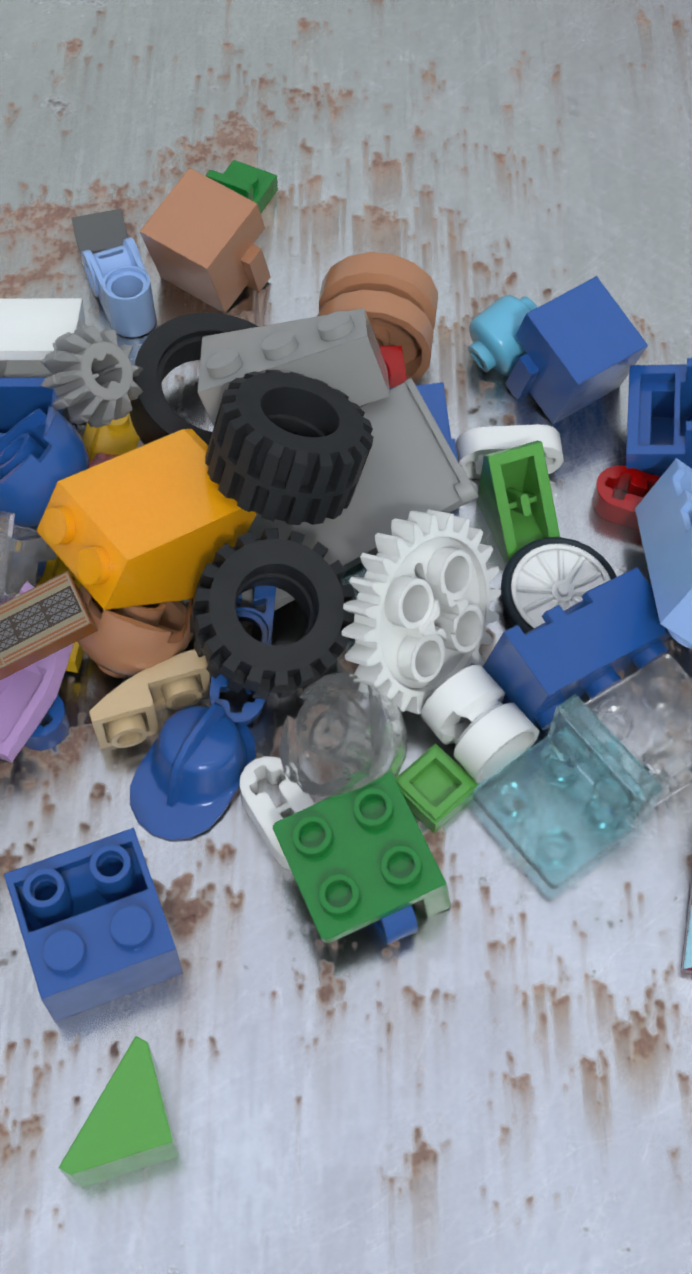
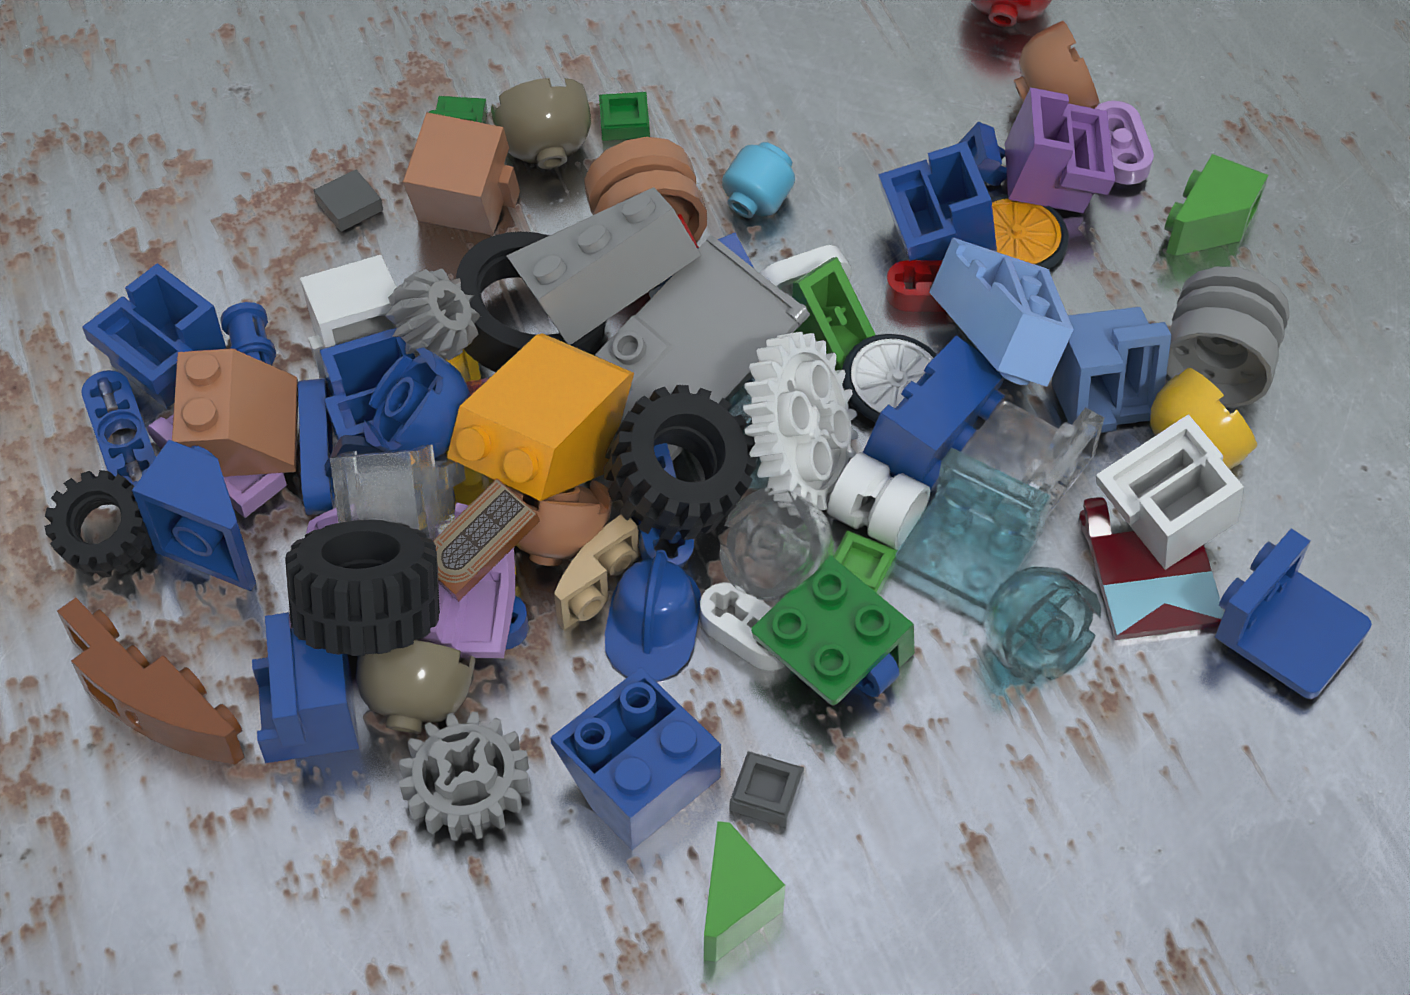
camera: 20 degrees left, 5 degrees down
light blue piece [81,237,157,338] -> none
black tyre [205,370,374,526] -> none
blue plate [505,276,648,425] -> none
none -> dark tan cylinder [491,78,591,169]
none -> green tile [599,92,650,141]
none -> dark grey tile [729,751,804,828]
none -> clear light blue cylinder [984,566,1102,684]

